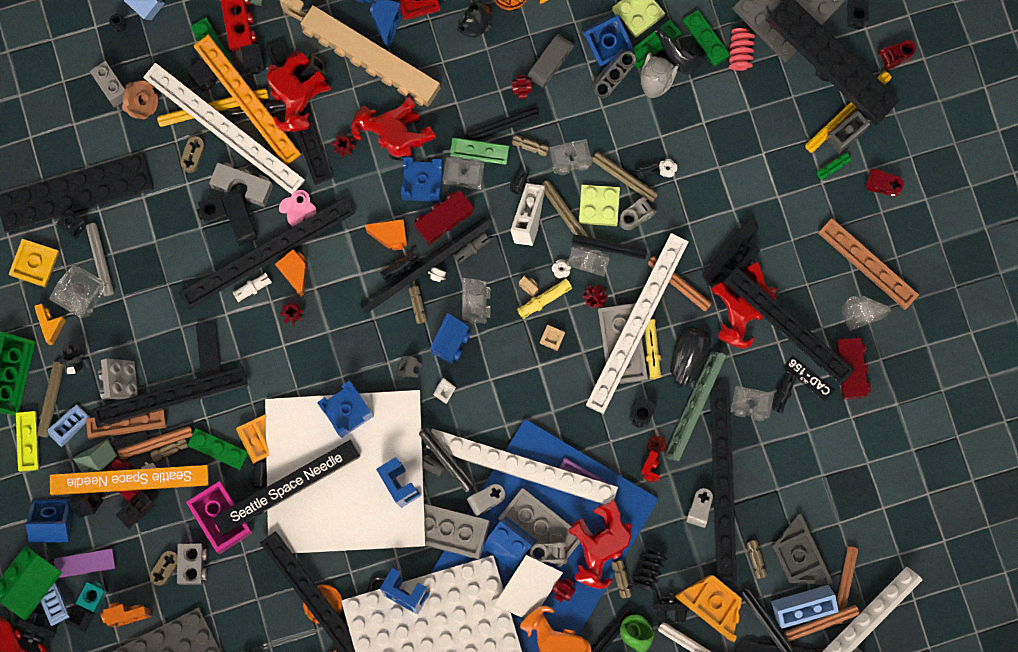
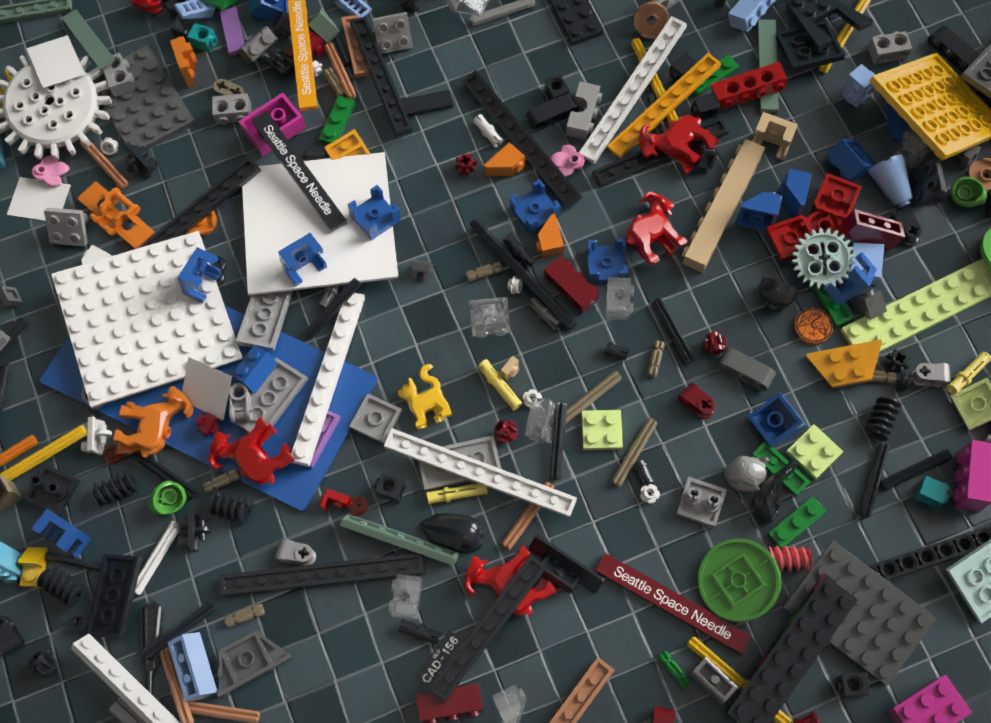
camera: 85 degrees right, 10 degrees down
dark tan beam [180,136,205,173] -> none
dark red gear [331,133,356,158] -> none
blue slope [430,313,471,364] -> none
white slope [433,378,456,404] -> none
plate [450,137,510,165] -> none
light grey piece [467,484,506,517] -> none
white slope [511,183,545,246] -> none
tan plate [540,325,565,351] -> none
clear brick [549,139,592,175] -> none
dark grey beam [592,49,636,98] -> none
light grey piece [619,197,657,230] -> none
light orange wing [675,575,742,642] -> none
none -> flat silver brick [237,26,278,64]
none -> light grey plate [349,393,402,444]
none -> yellow animal [398,364,452,430]
none -> blue panel [509,179,561,235]
none -> dark red tile [595,553,752,655]
none -> light grey plate [676,476,727,528]
none -> dark red piece [677,383,715,419]
none -> bright green plate [698,538,782,622]

